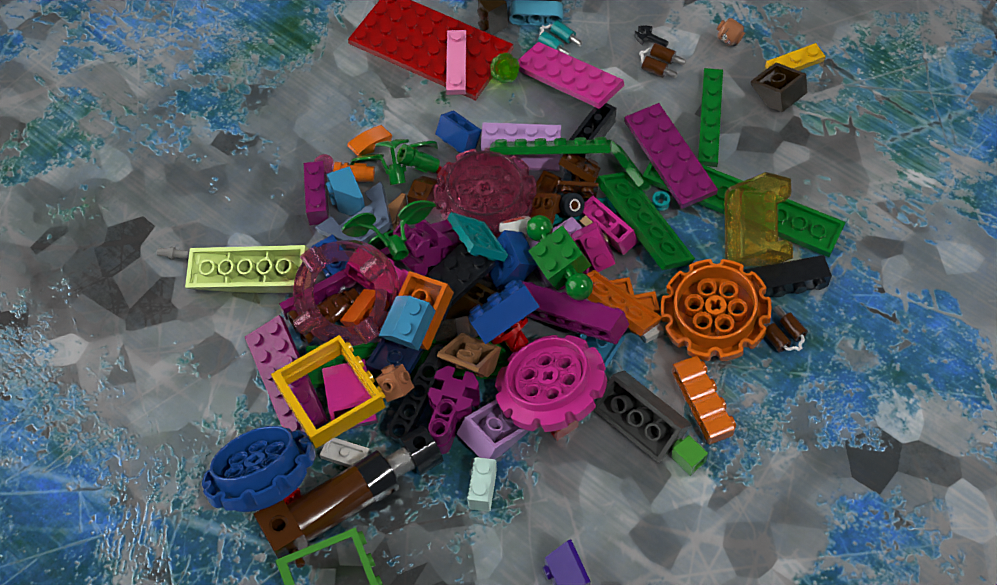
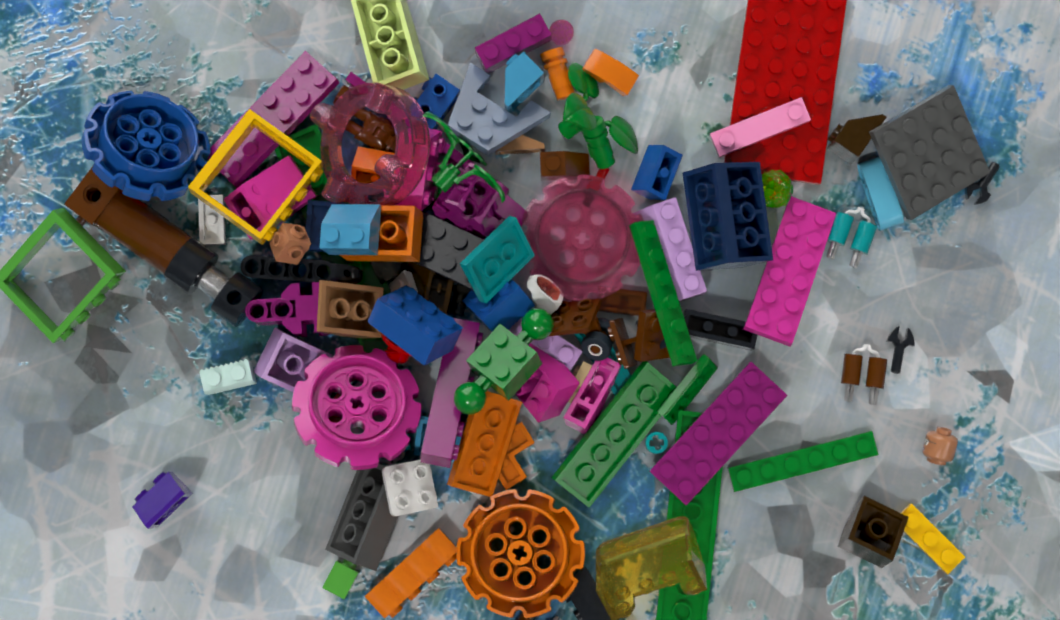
camera: 65 degrees right, 25 degrees up
none -> white bracket [382,460,438,517]
none -> dark blue brick [682,162,773,271]

